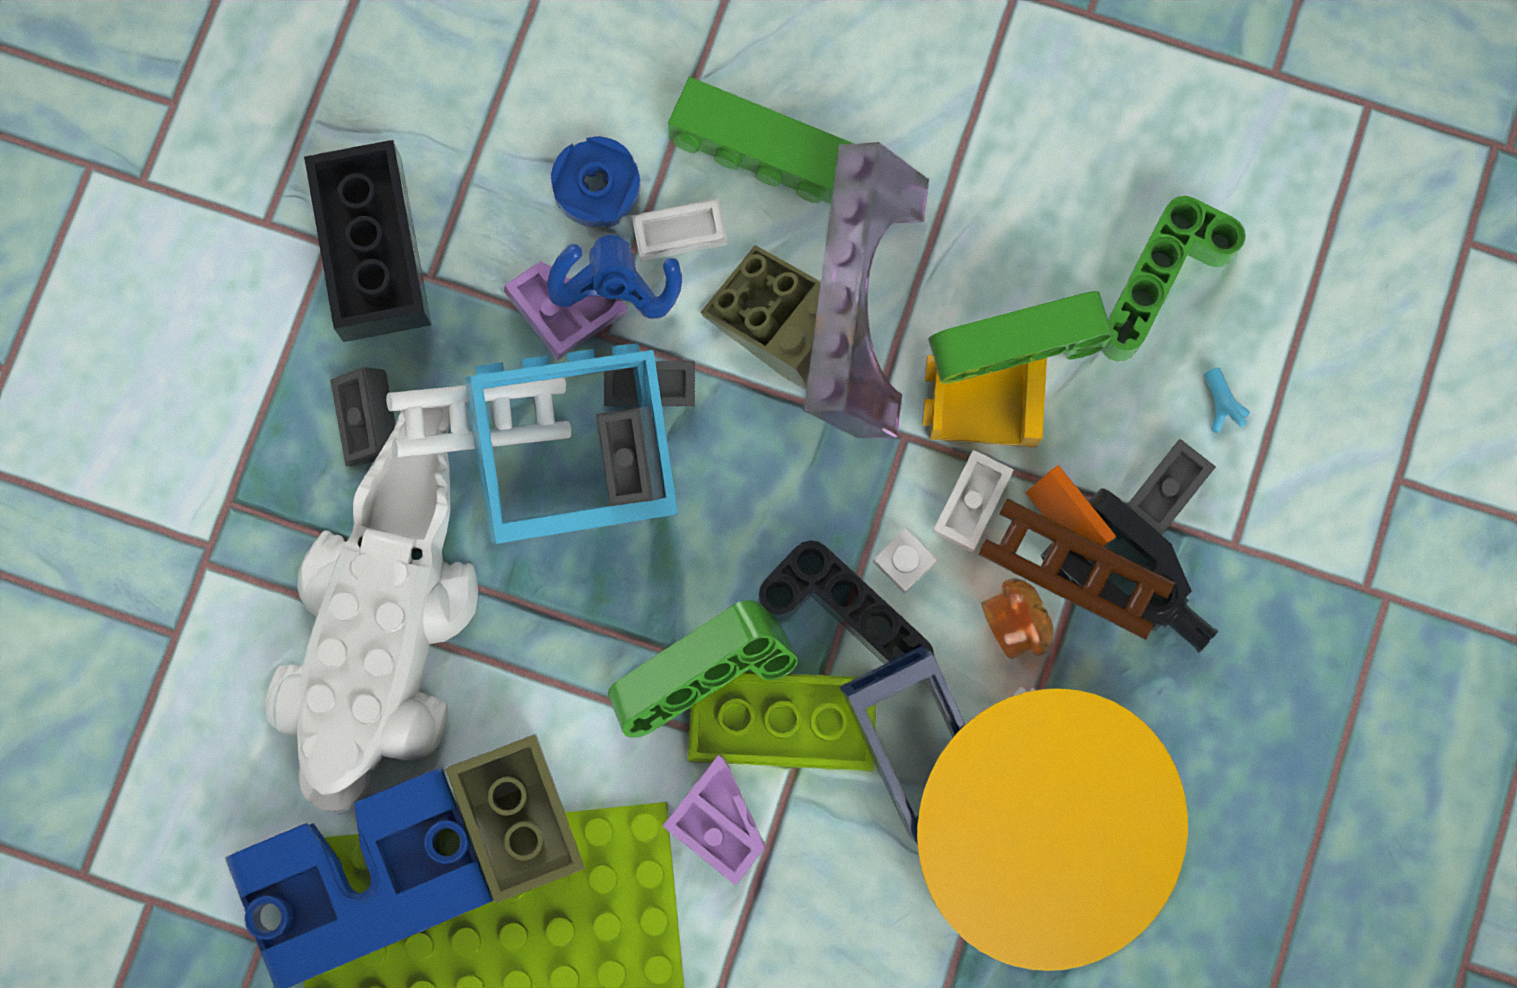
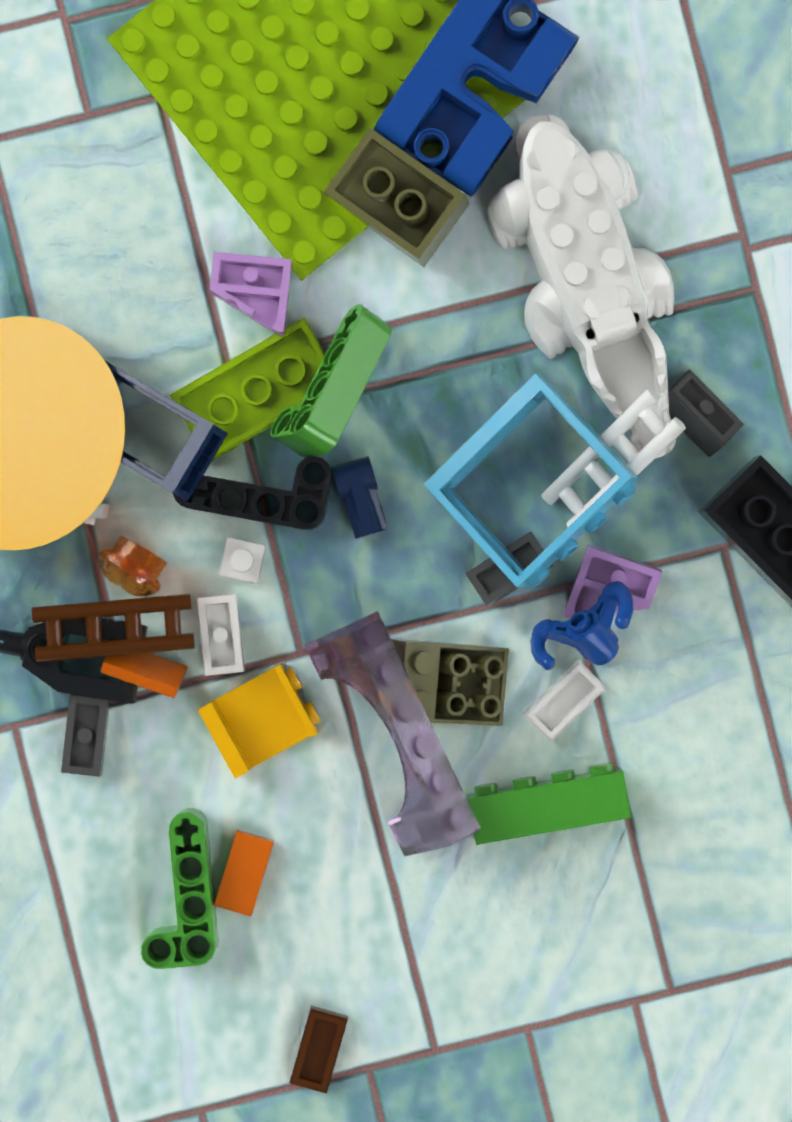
camera: 155 degrees right, 10 degrees up
blue plate [551,136,641,227] -> none
dark grey slope [596,406,664,506] -> none
bright green beam [928,291,1113,384] -> none
medium azure bar [1203,368,1250,433] -> none
none -> orange tile [214,829,275,917]
none -> reddish brown tile [289,1005,348,1094]
none -> dark blue piece [331,456,387,539]

